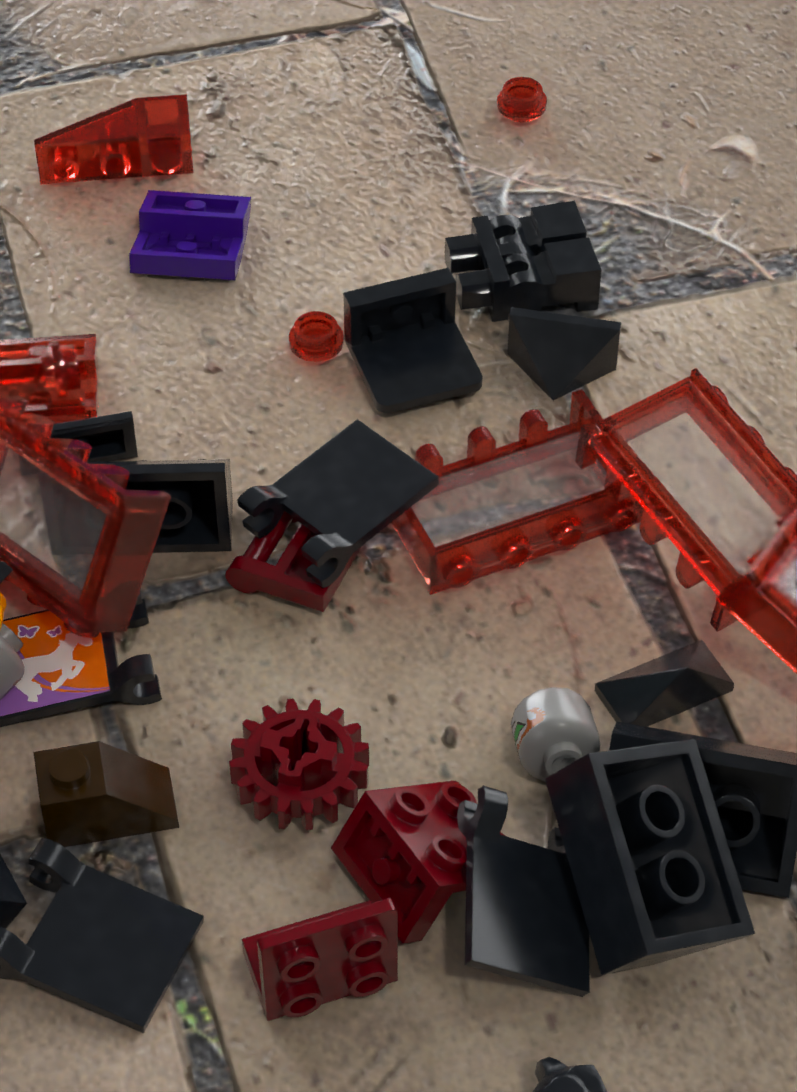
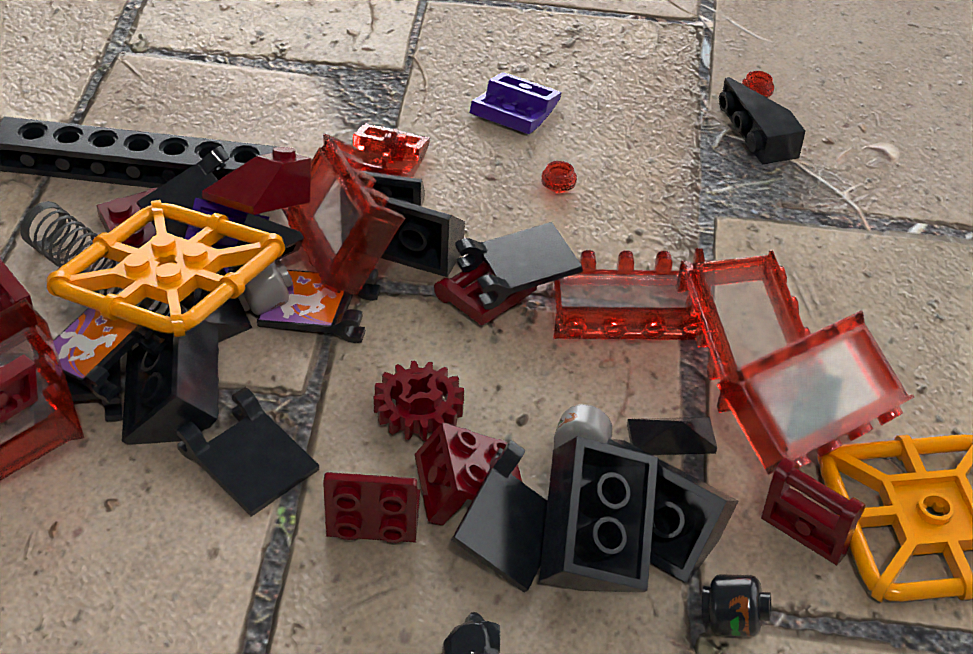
camera: 20 degrees right, 5 degrees down
dark brown slope [33,741,179,847] -> none
clear red slope [34,94,194,184] -> none
black bracket [343,268,483,413] -> none
black hips [445,200,602,322] -> none
black slope [507,307,621,401] -> none
none -> black slope [719,77,806,165]

